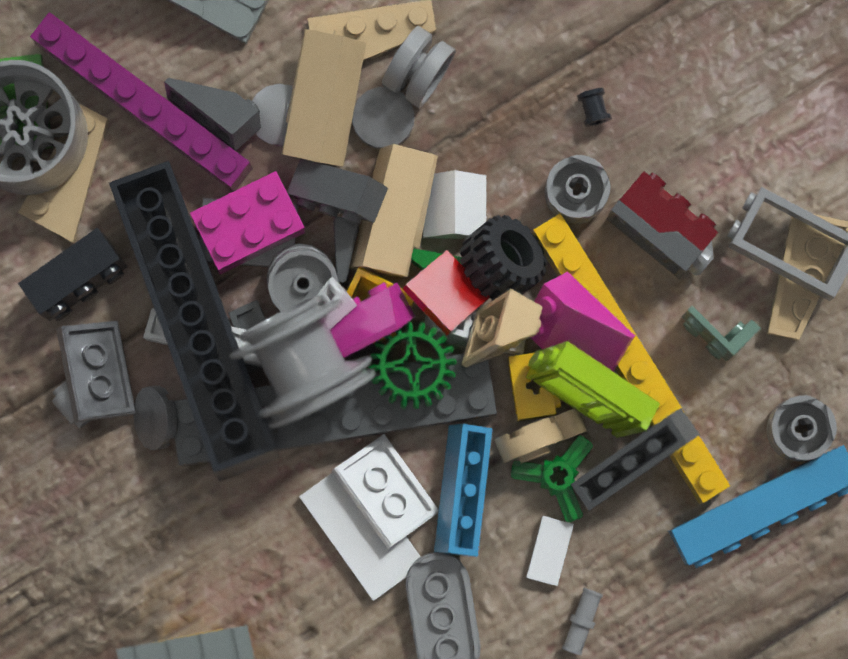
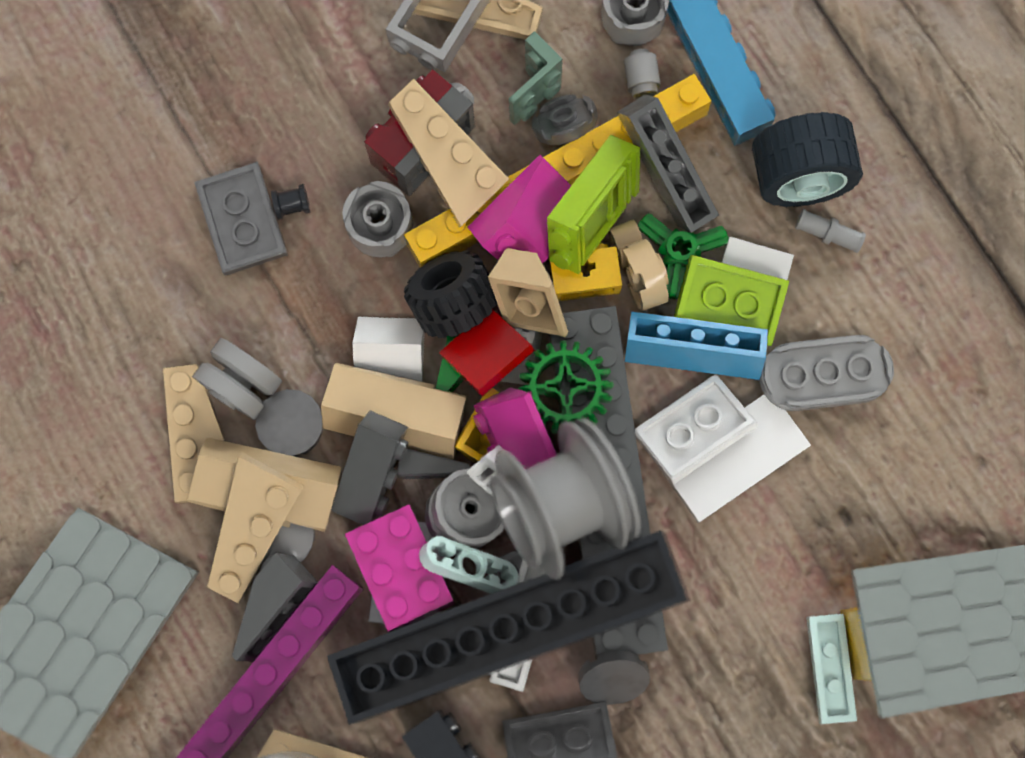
camera: 90 degrees left, 5 degrees down
none -> flat silver tile [194,162,288,276]
none -> tan wing [207,452,304,603]
none -> tan wing [388,79,509,227]
none -> light aqua beam [419,536,518,594]
none -> flat silver tile [532,94,598,145]
none -> light grey brick [624,49,661,100]
none -> lime plate [674,255,790,346]
none -> black wheel [752,112,863,207]
none -> light aqua plate [806,614,857,724]

